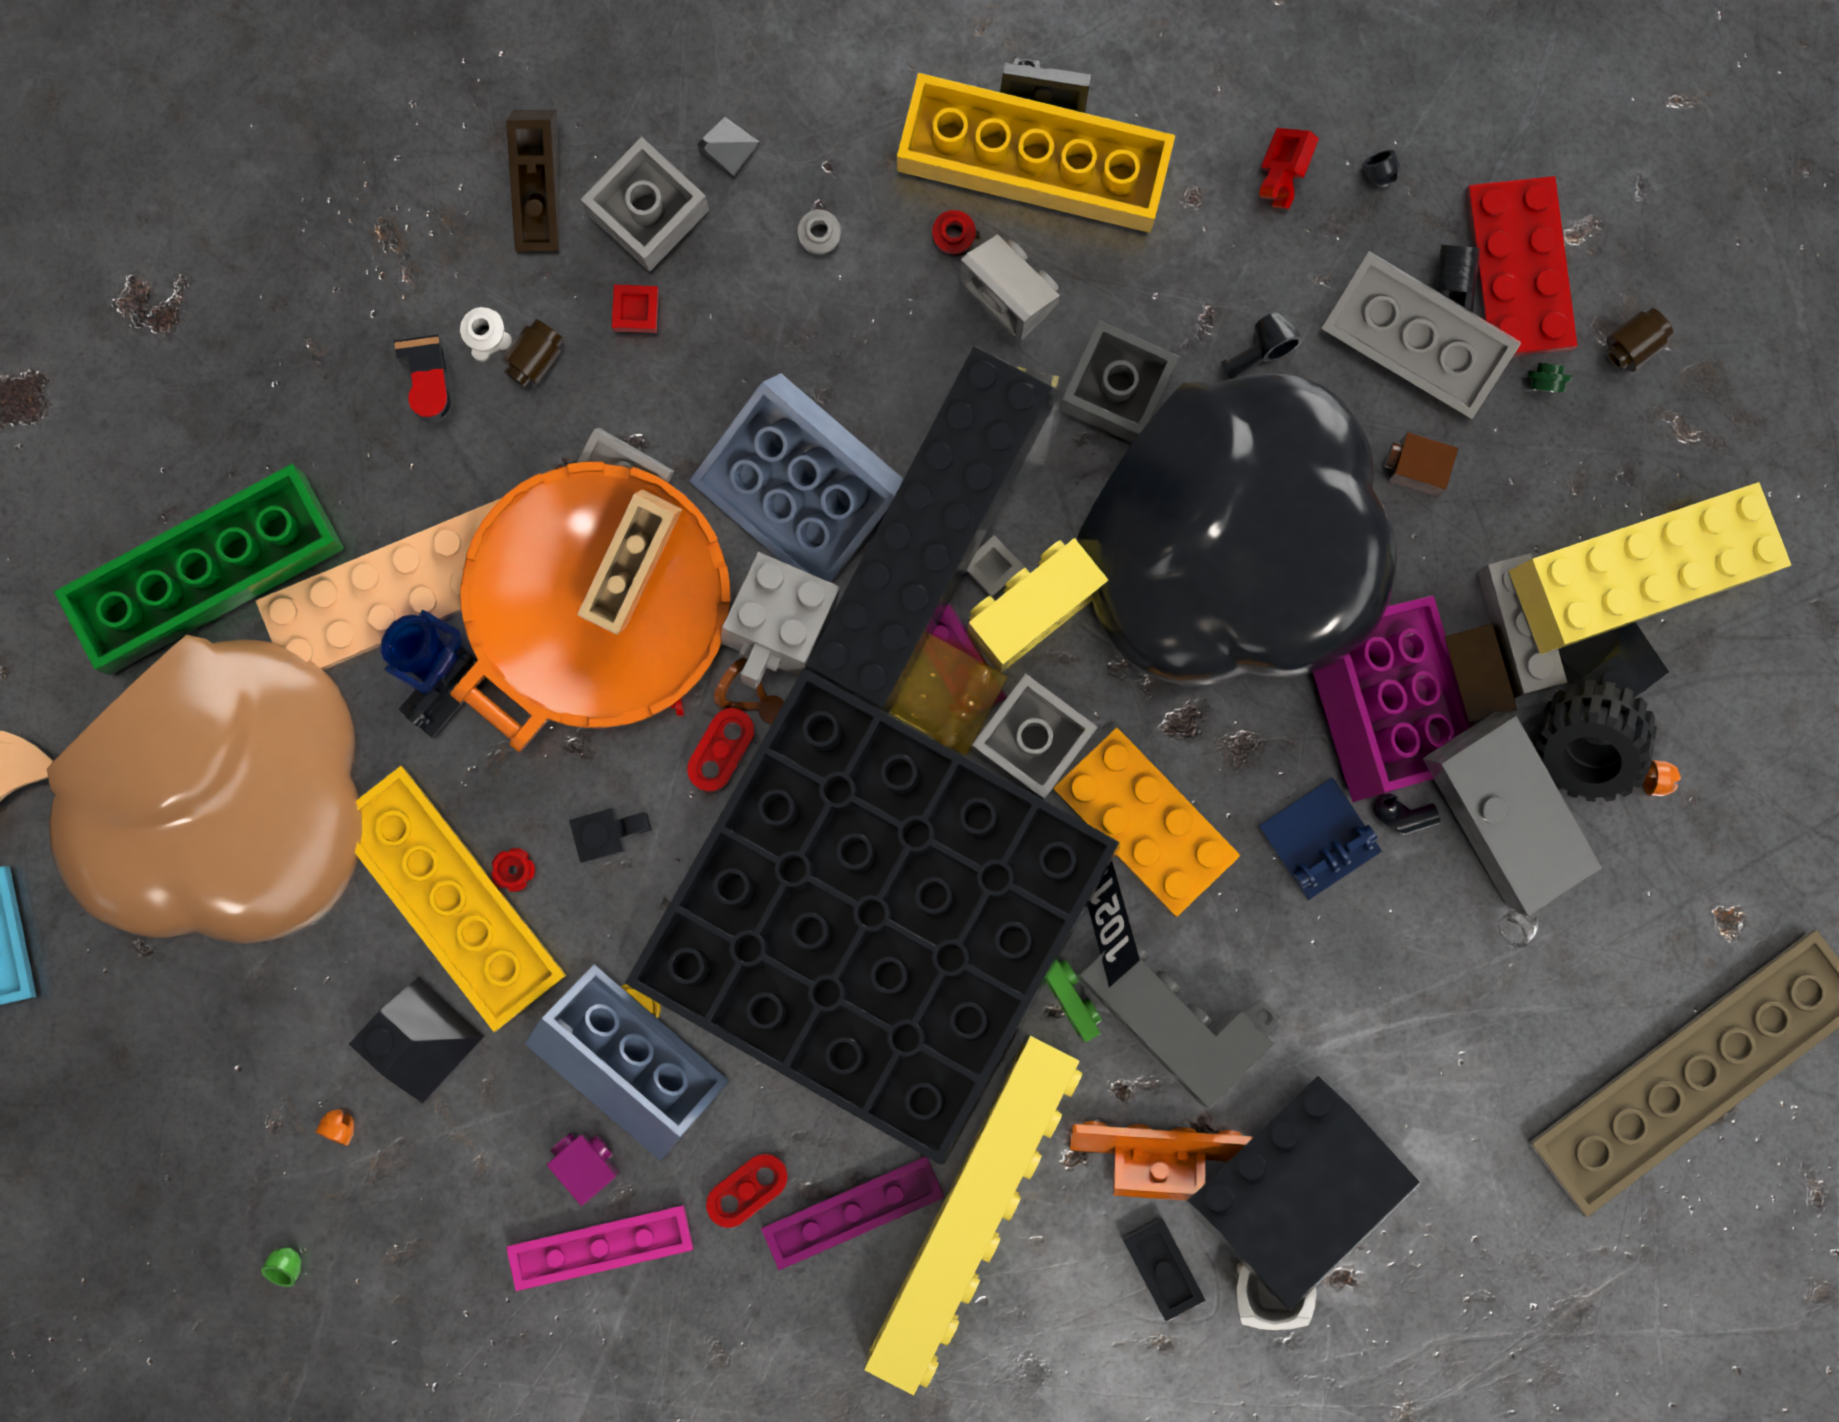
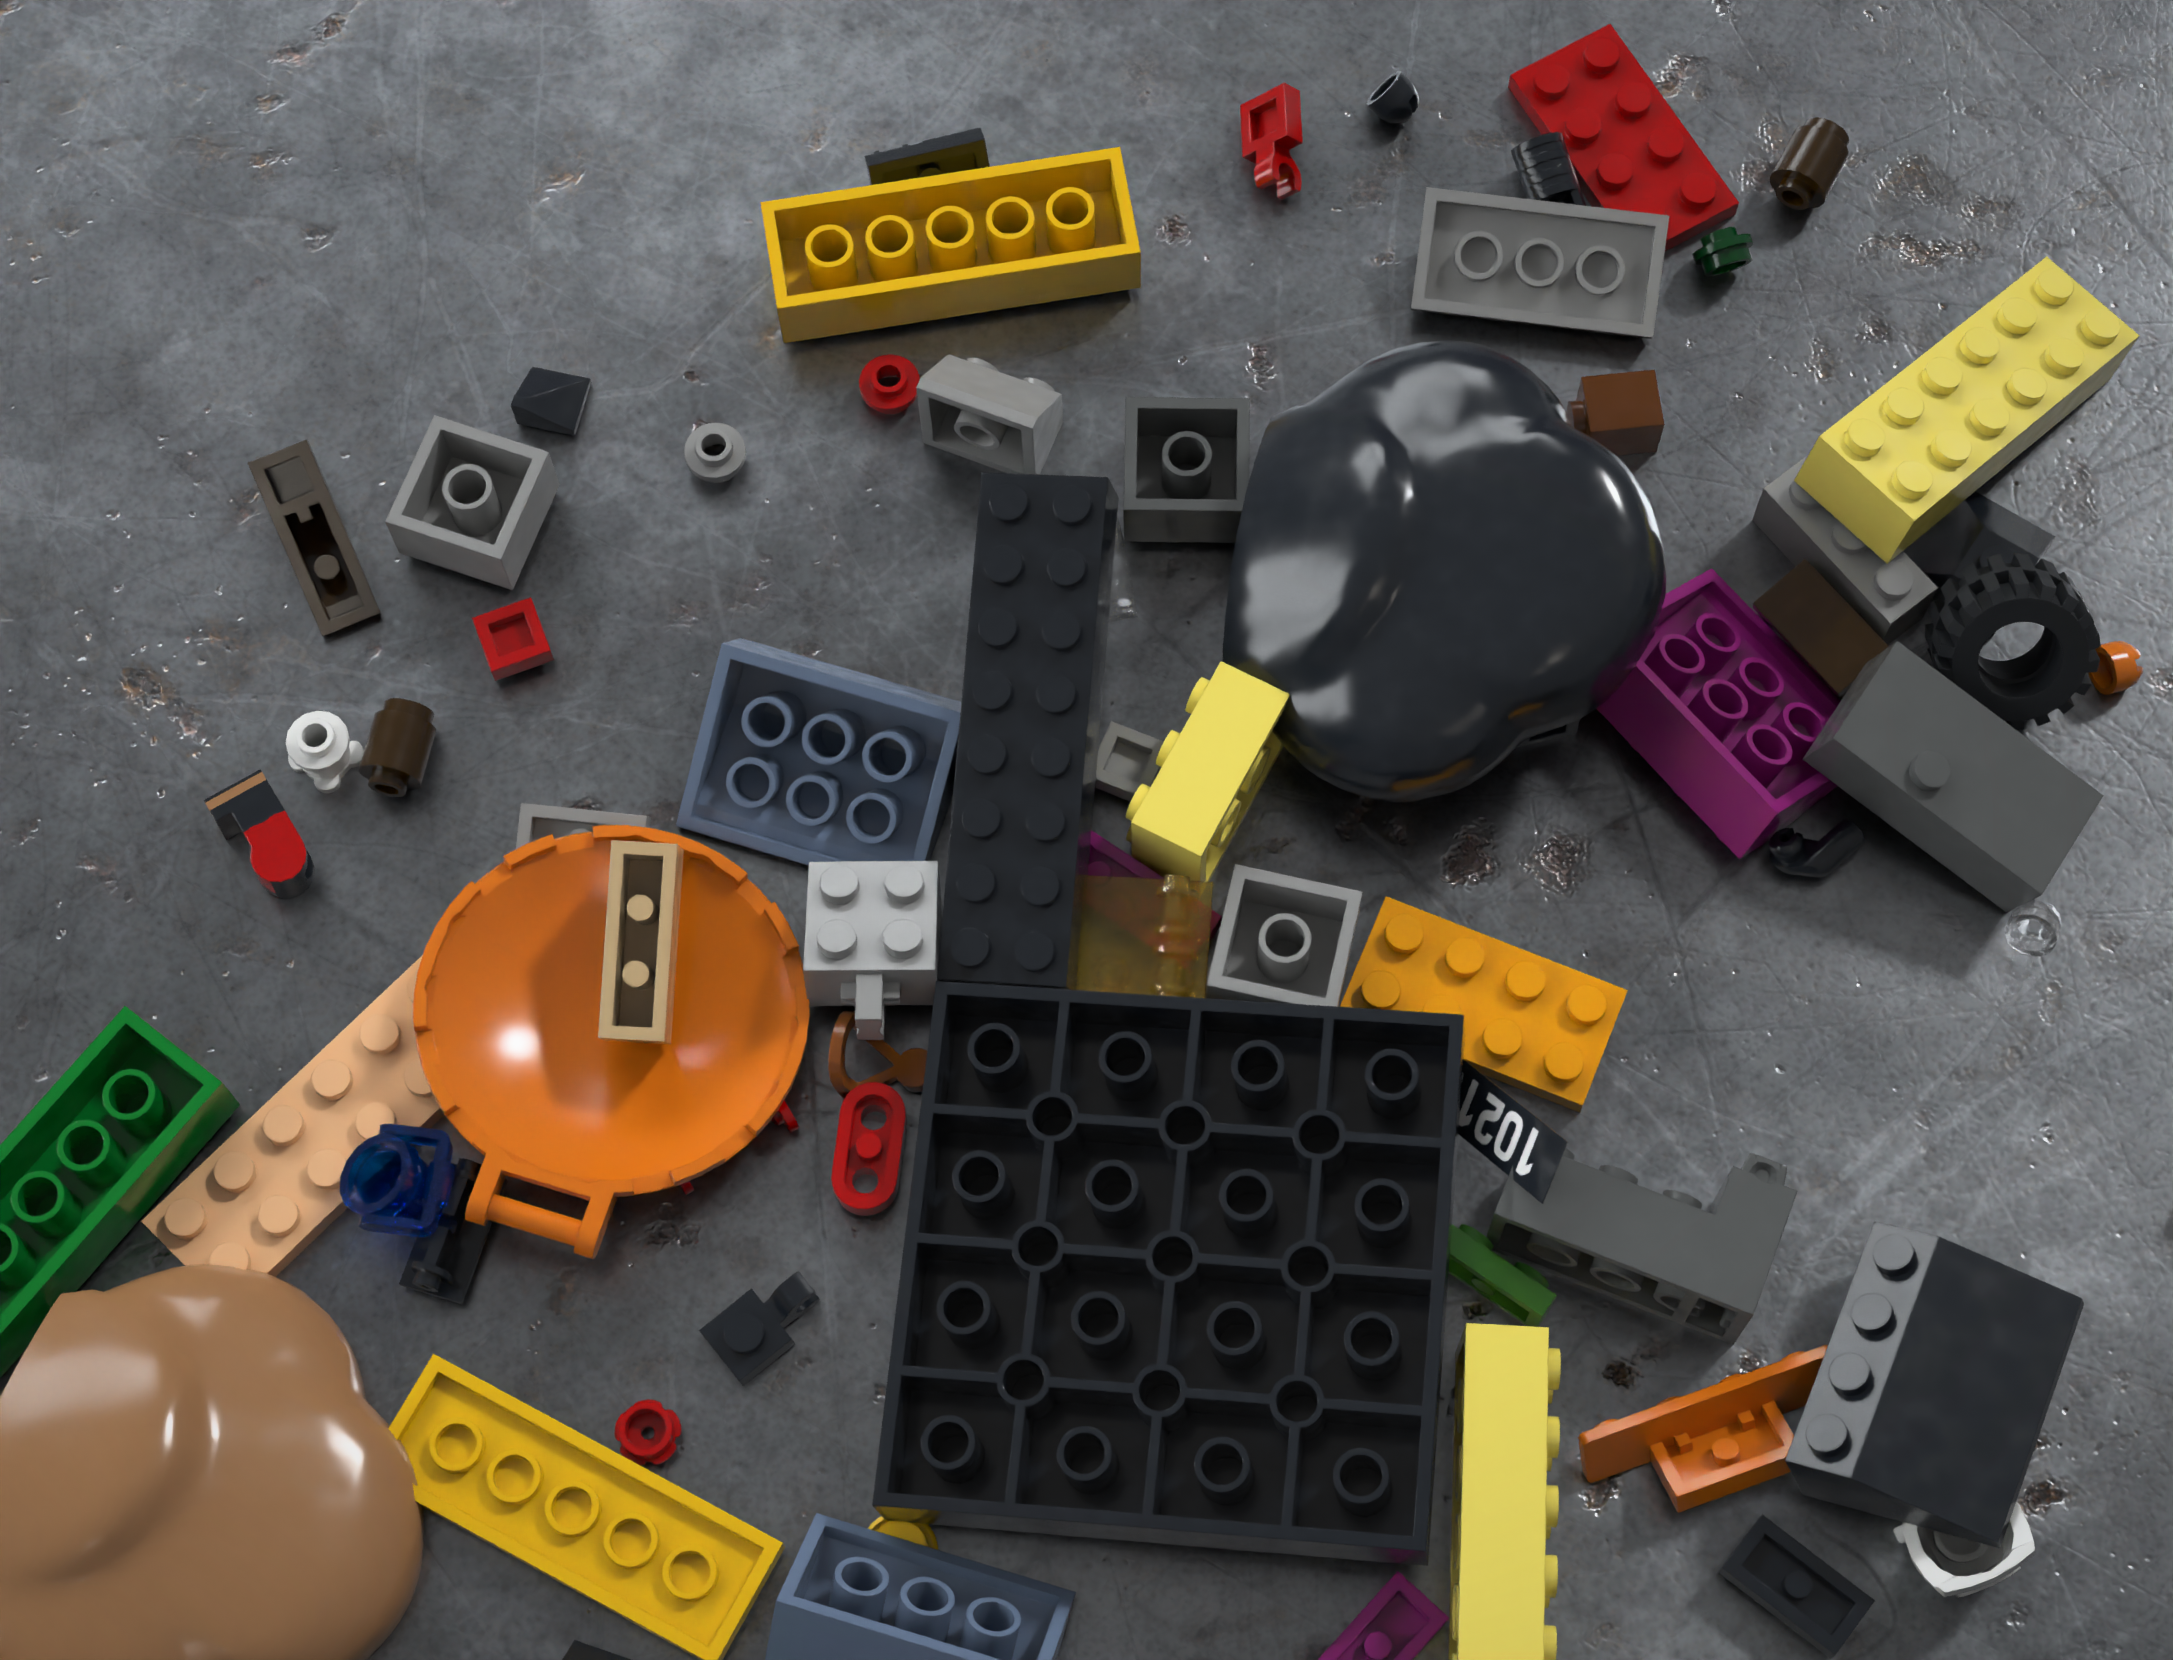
camera: 20 degrees left, 15 degrees down
black bar [1221,312,1303,379] -> none
dark blue hinge [1259,777,1382,900] -> none

